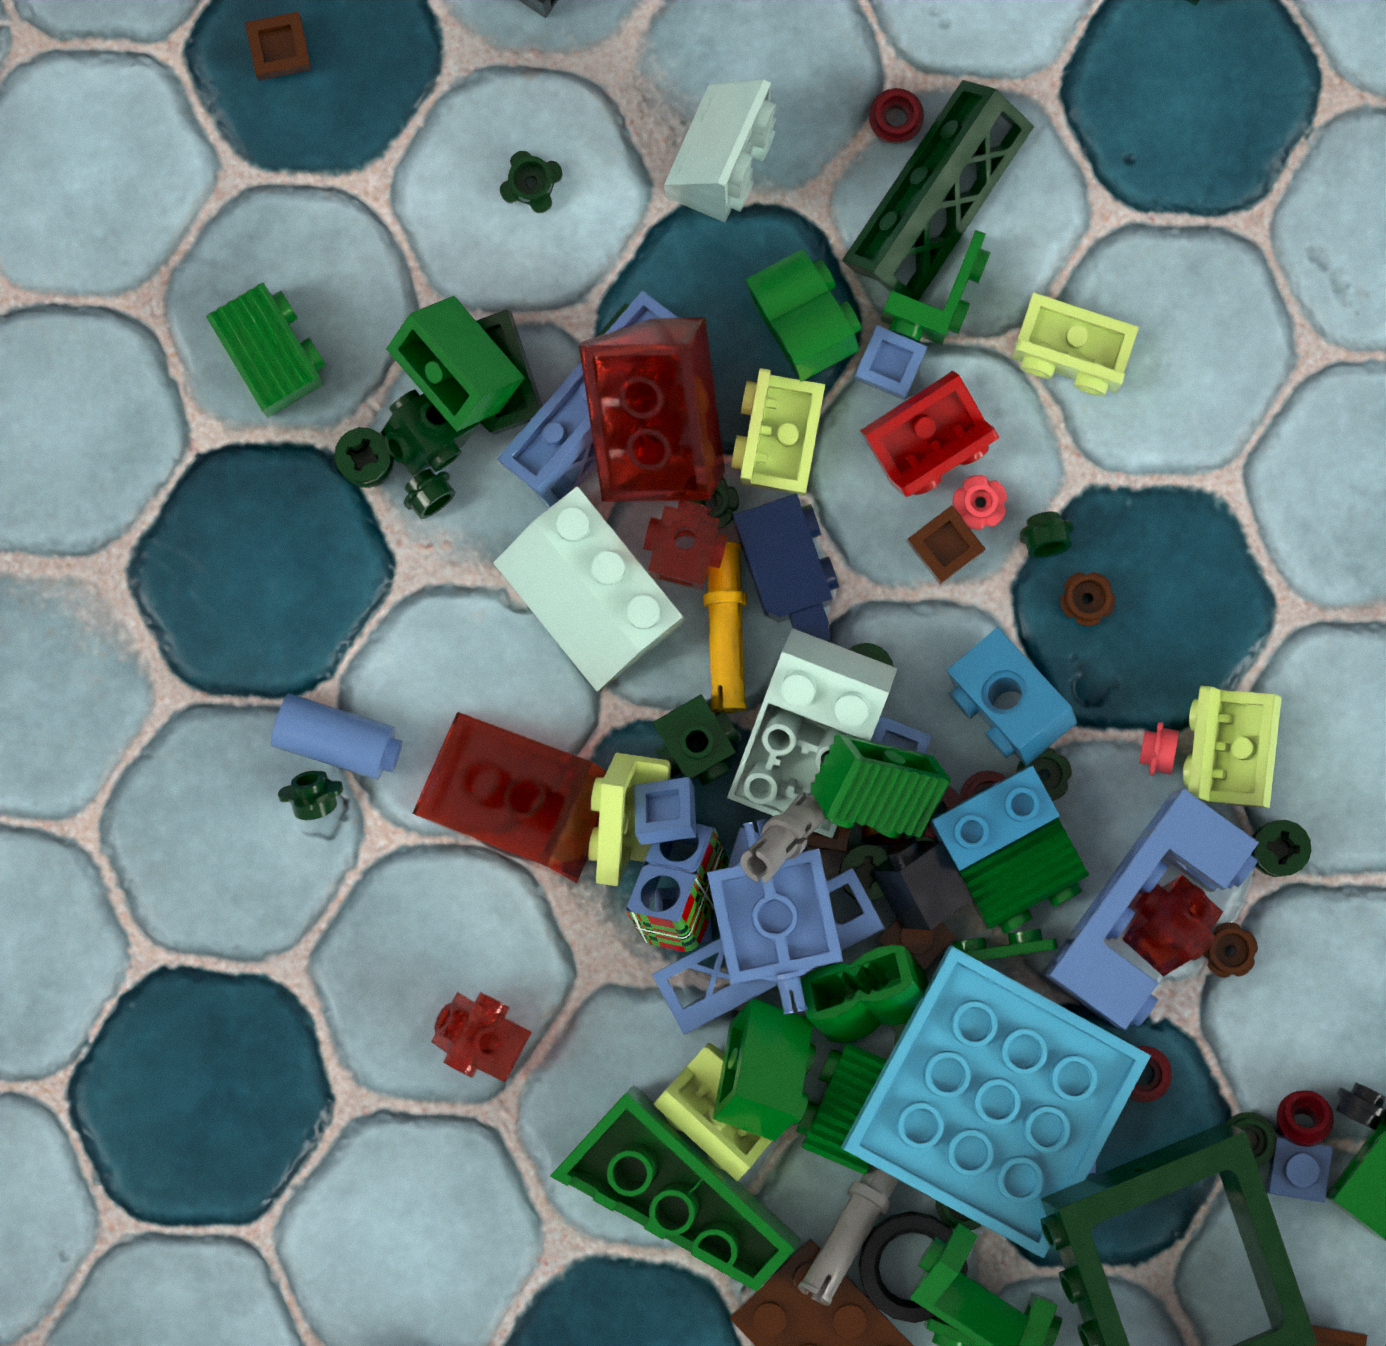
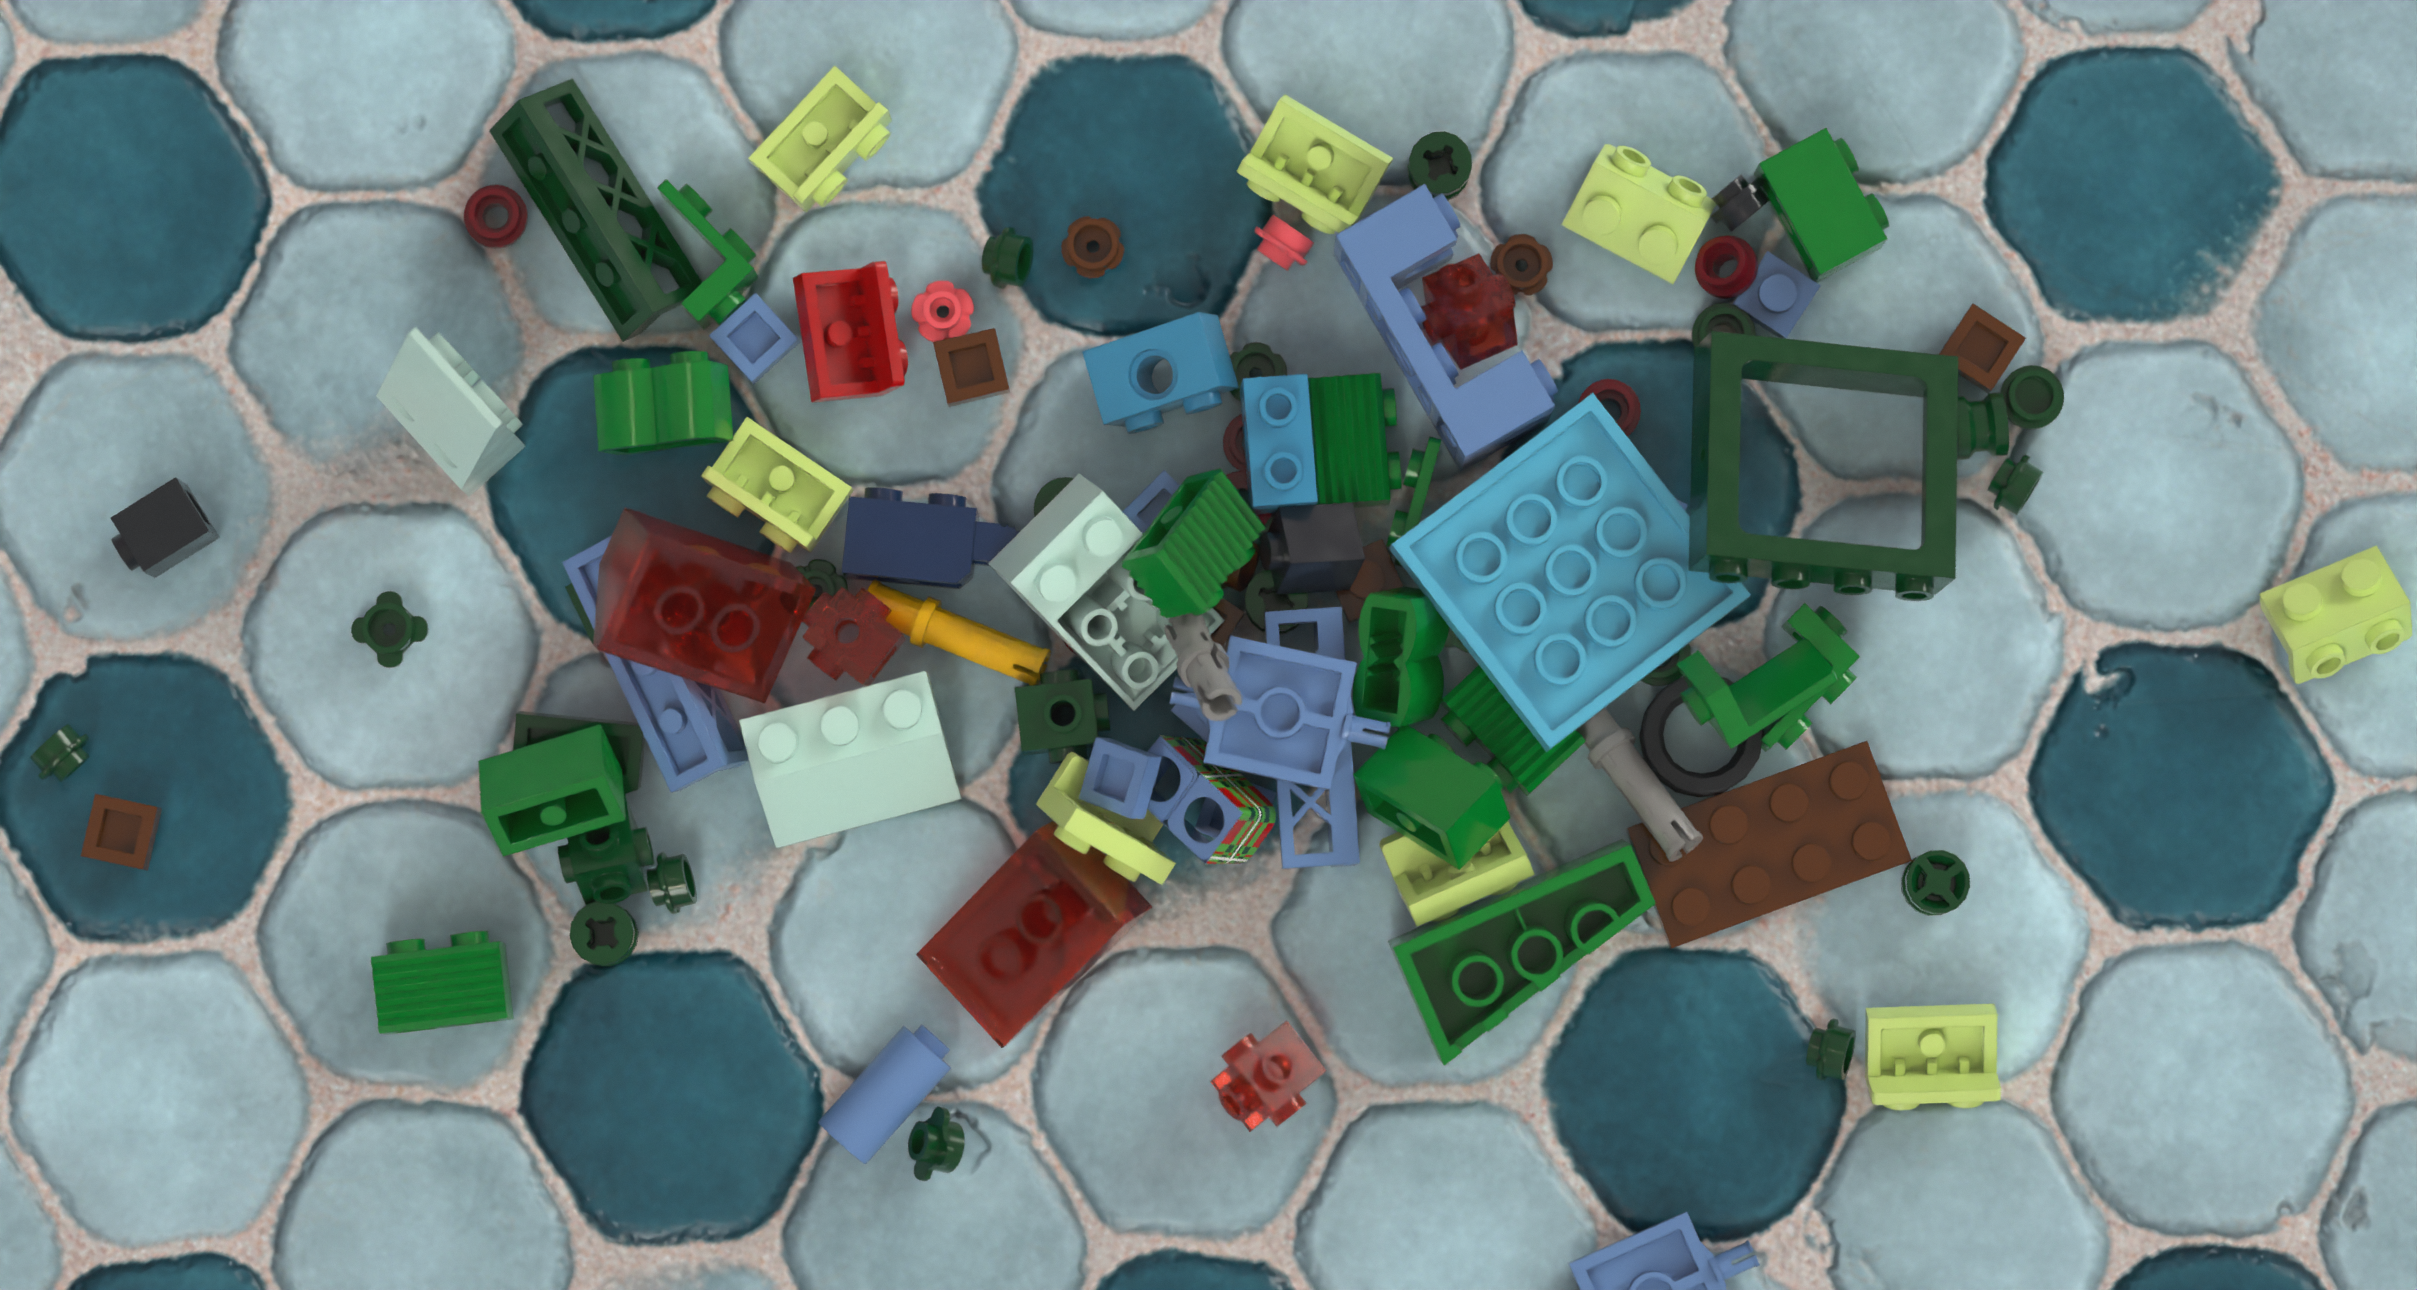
camera: 70 degrees left, 0 degrees up
none -> yellowish green bracket [1562,144,1716,284]

